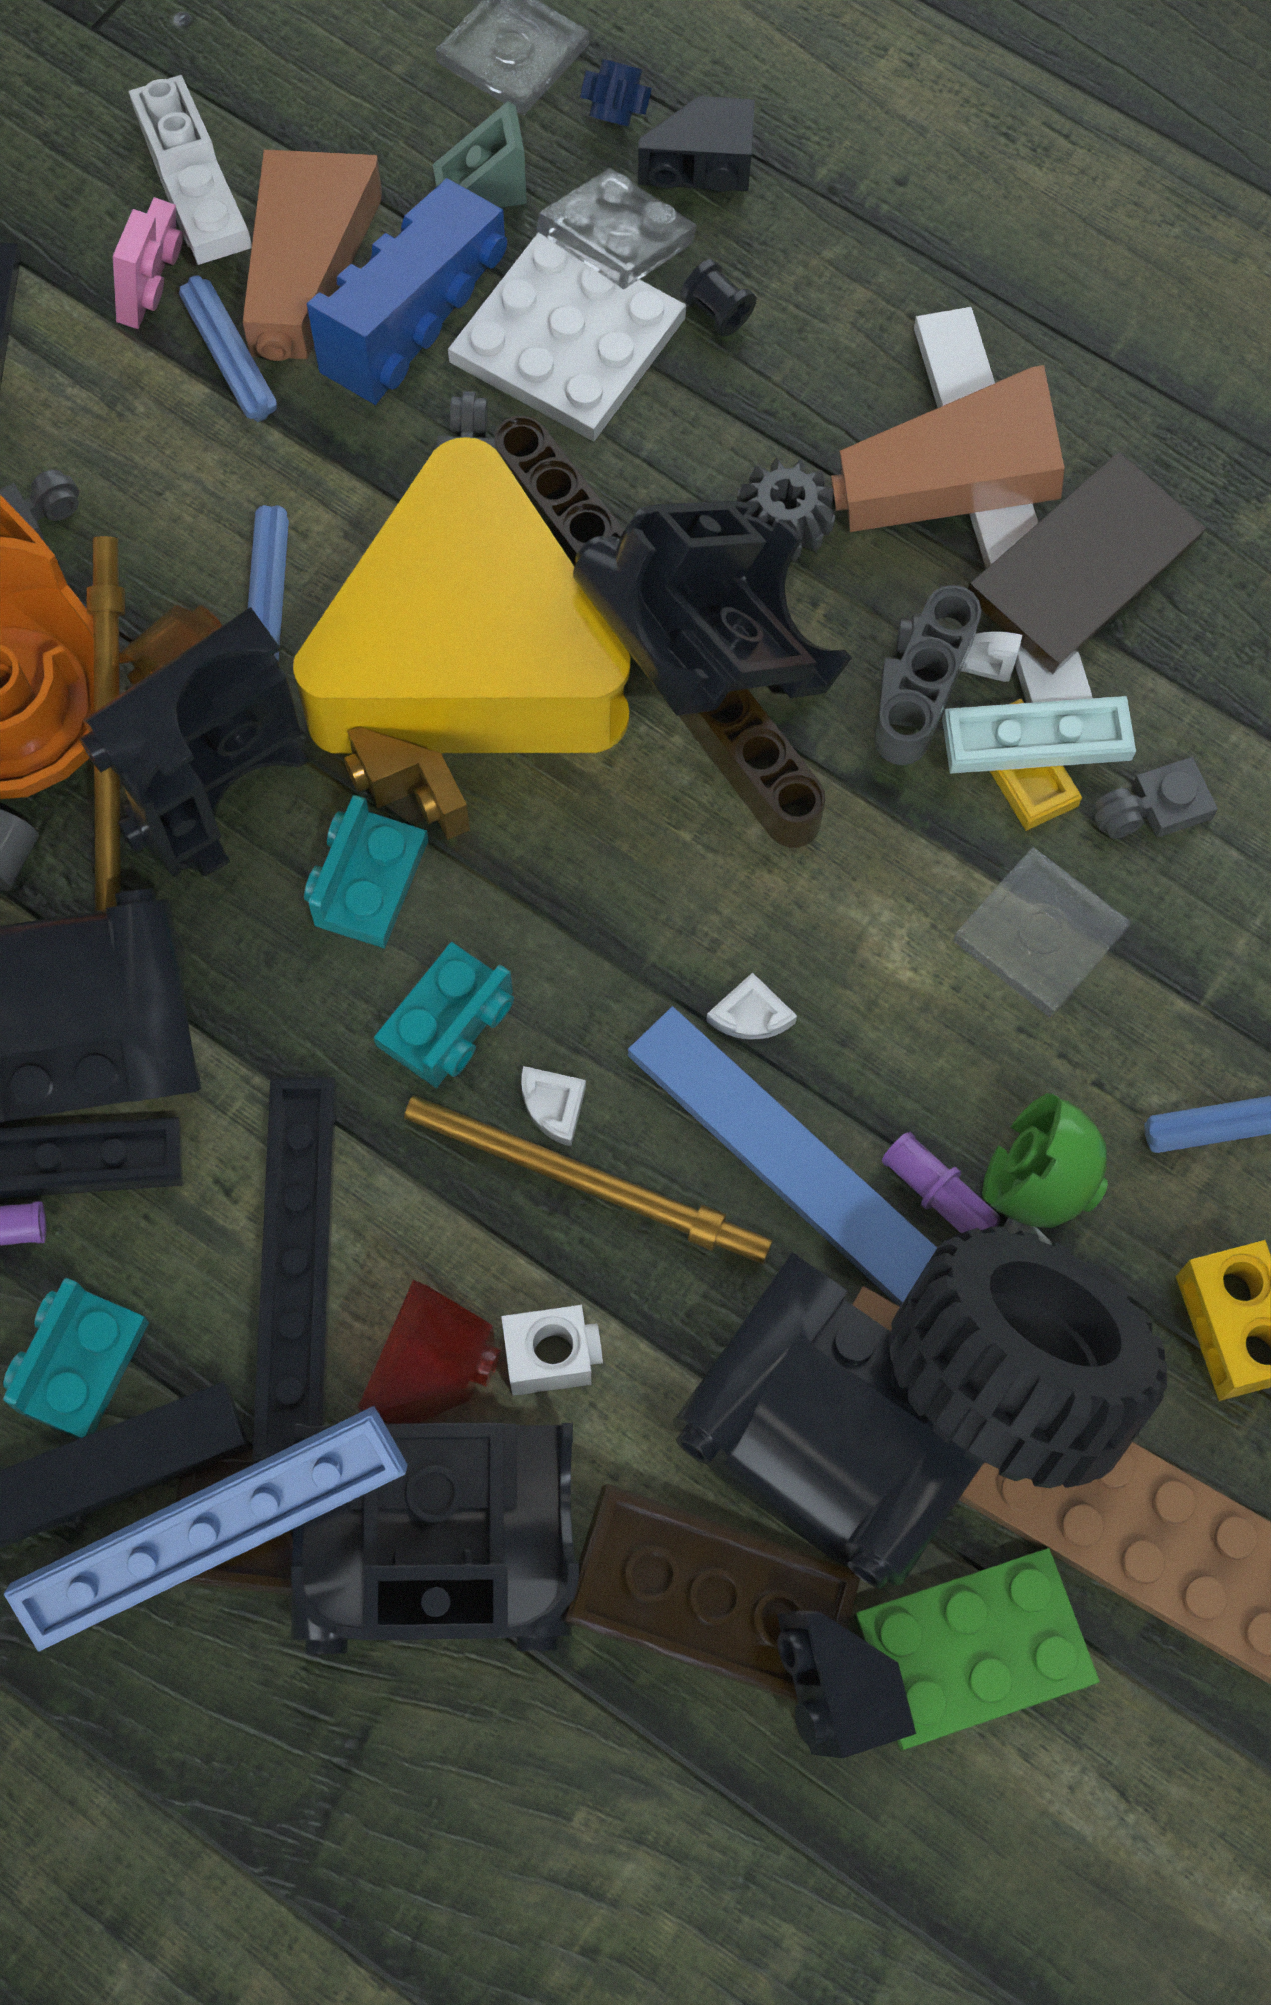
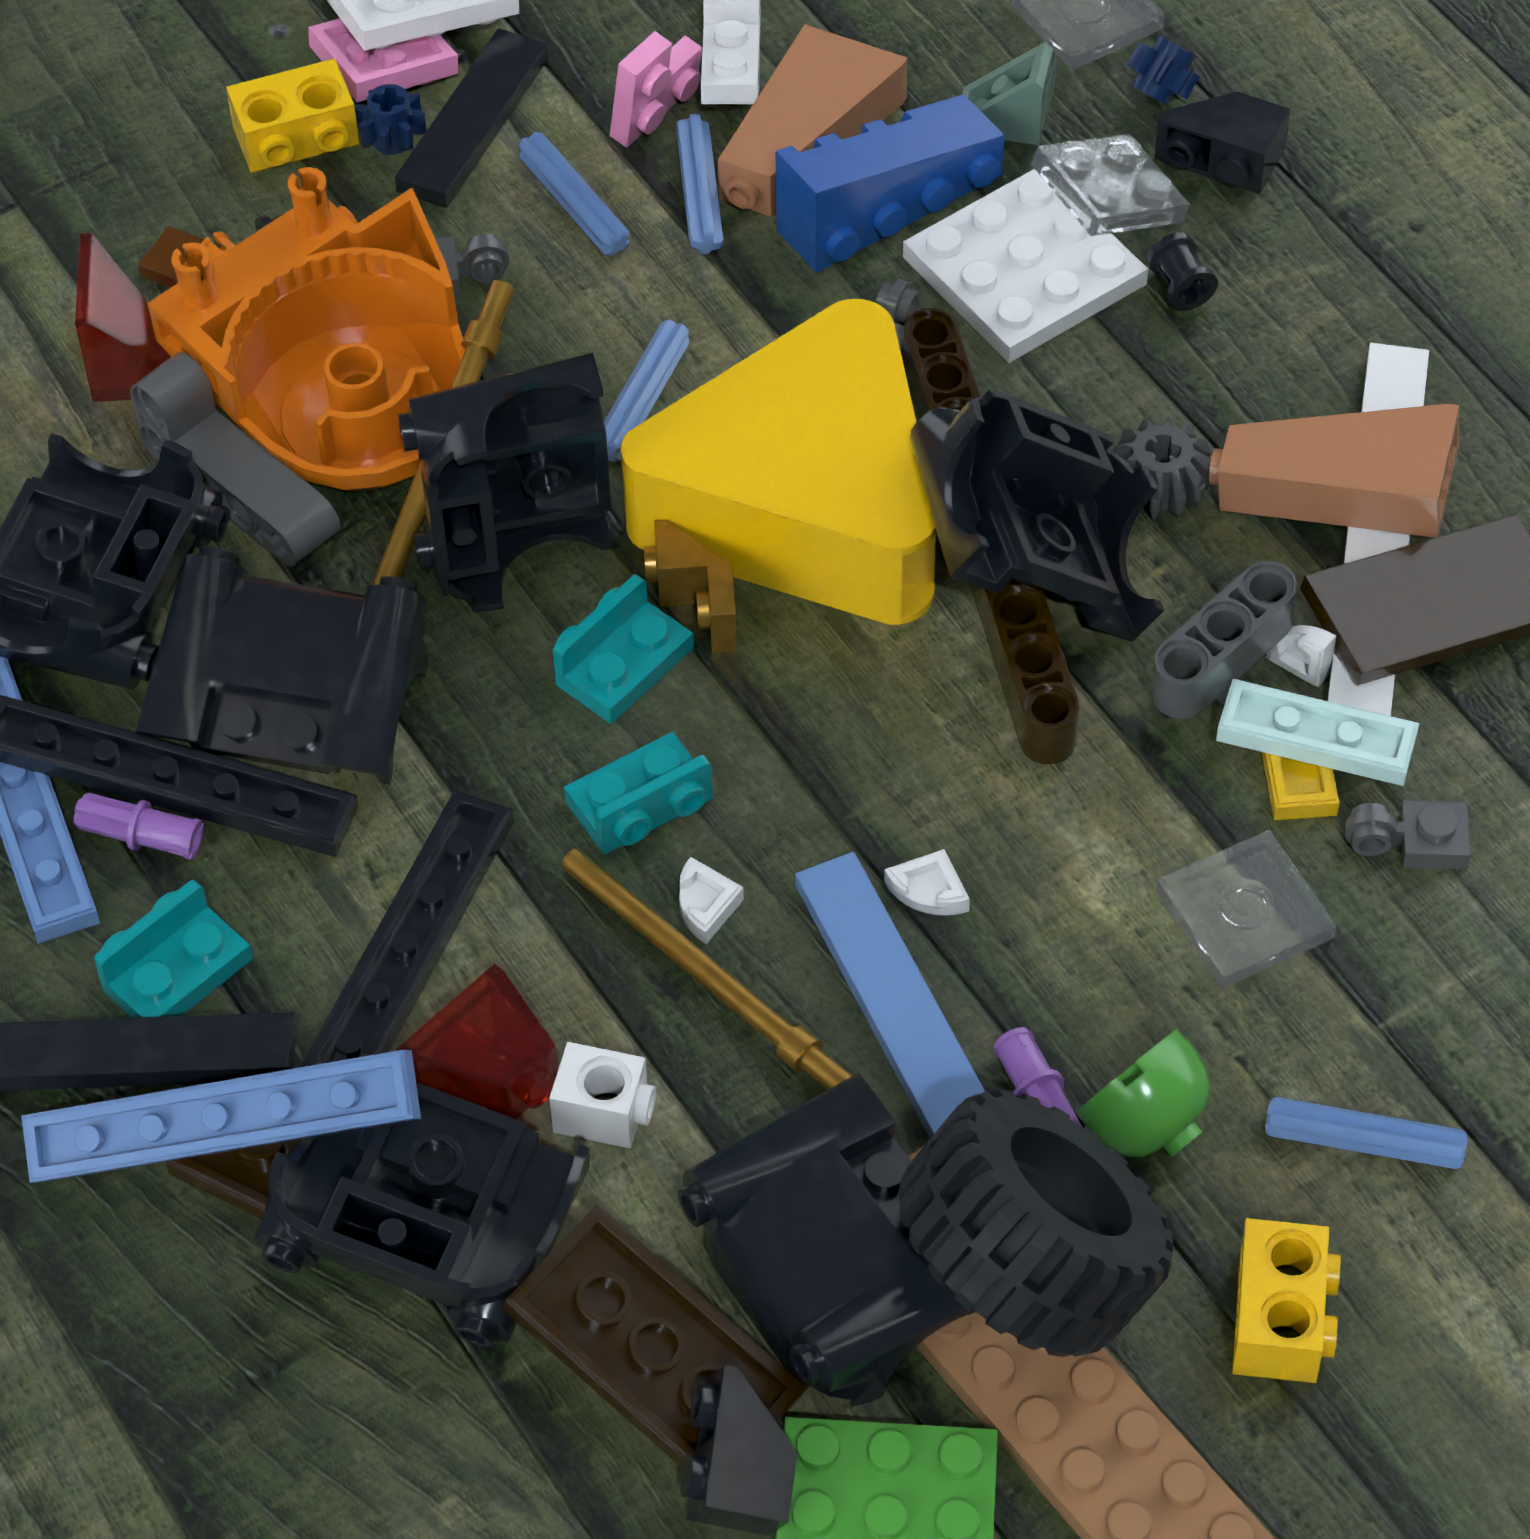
camera: 25 degrees right, 15 degrees down
none -> medium blue axle [519,132,630,257]

